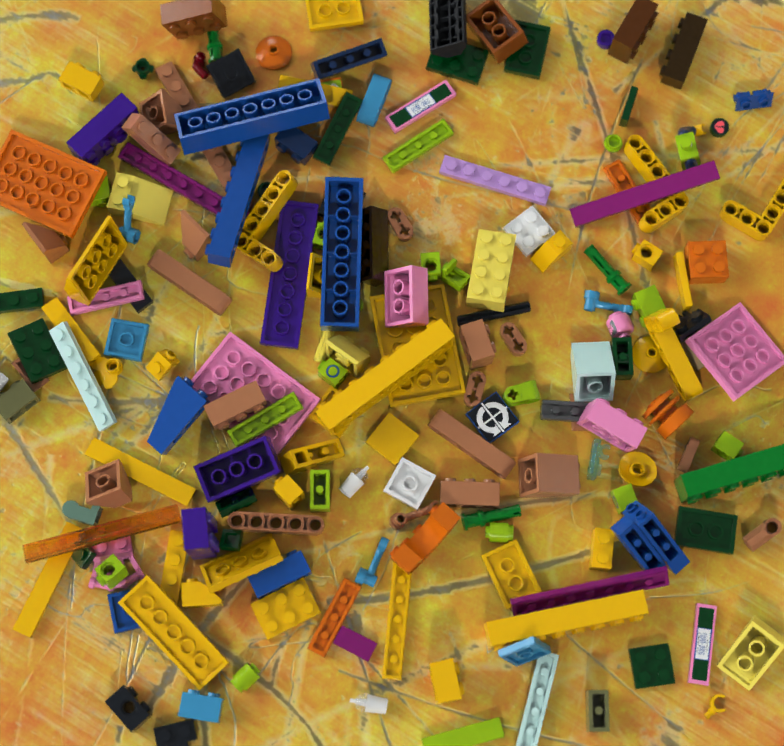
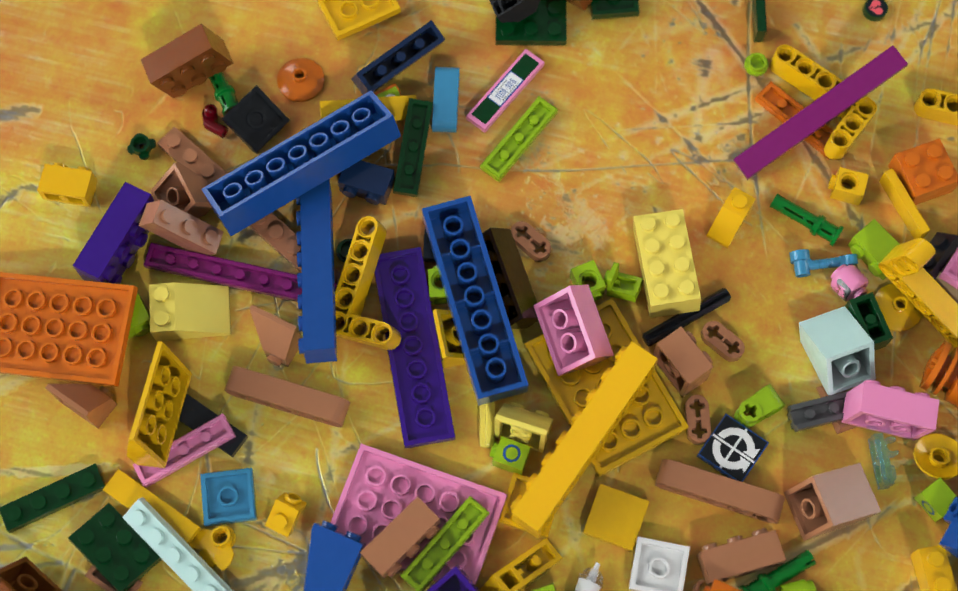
camera: 15 degrees left, 5 degrees down
dark azure brick [119,194,140,244] -> none
lavender plate [439,155,551,206] -> none
white plate [503,205,556,257] -> none
lime torso [675,123,707,171] -> none

